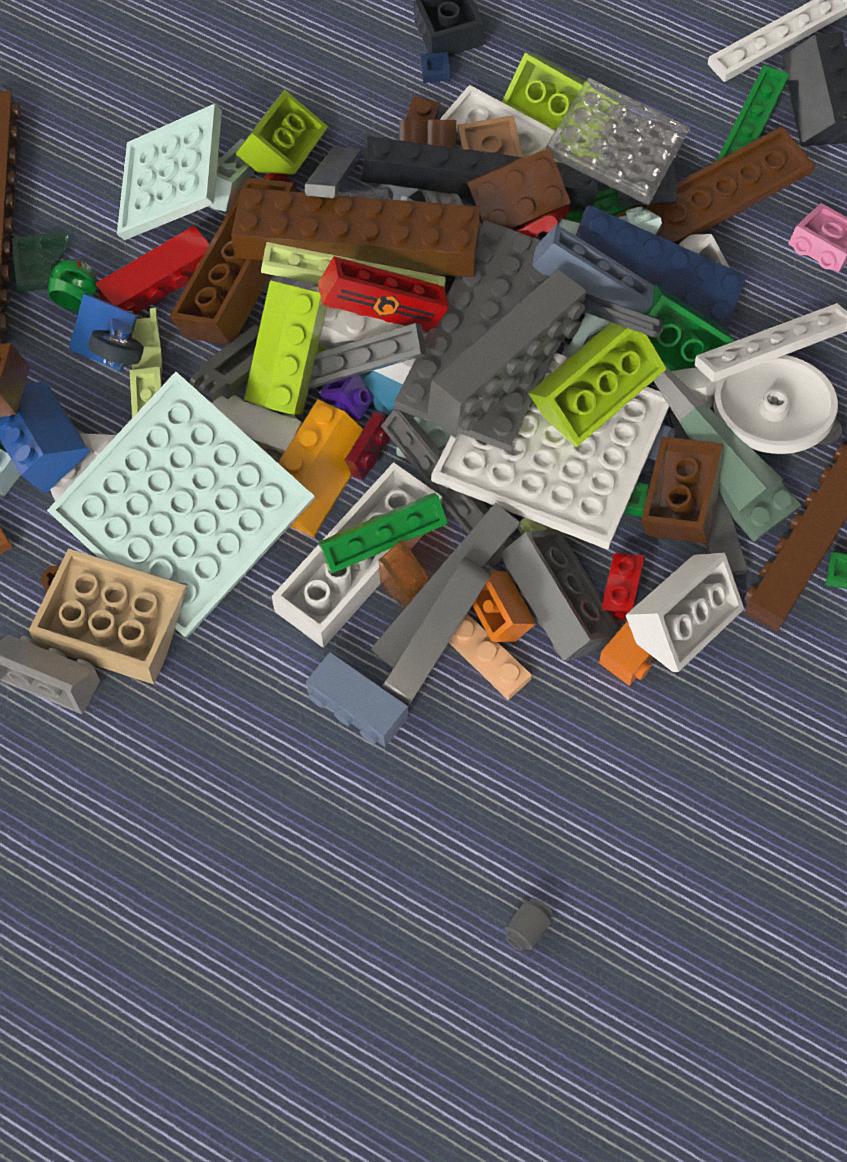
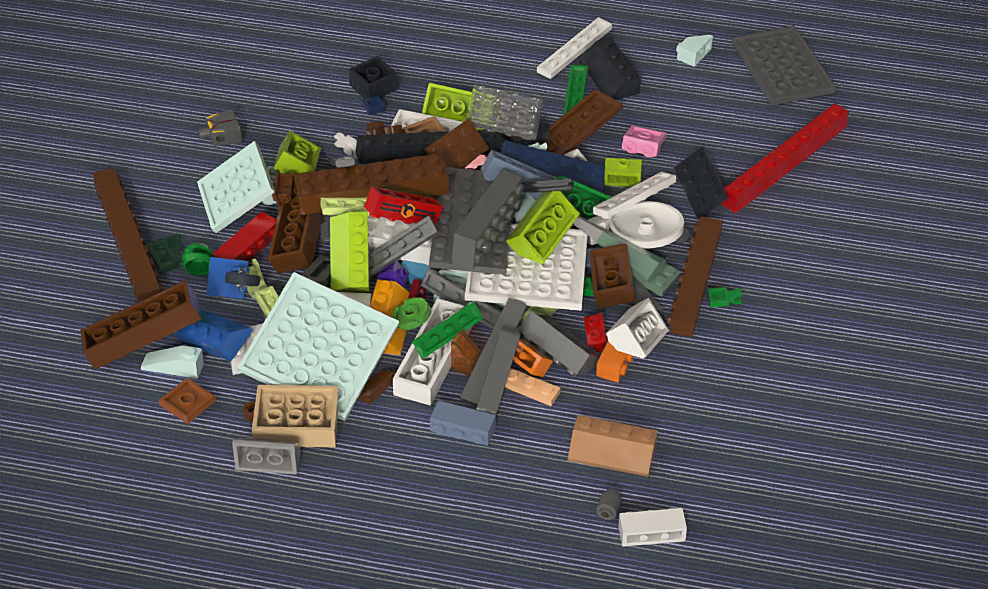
camera: 20 degrees left, 20 degrees down
none -> dark grey torso [198,109,242,146]
none -> reddish brown hinge [272,169,294,208]
none -> white plate [334,132,357,159]
none -> reddish brown slope [358,371,394,405]
none -> bright green tile [393,298,431,330]
none -> medium nougat slope [568,415,658,477]
none -> lime brick [604,158,642,187]
none -> white brick [618,508,687,546]

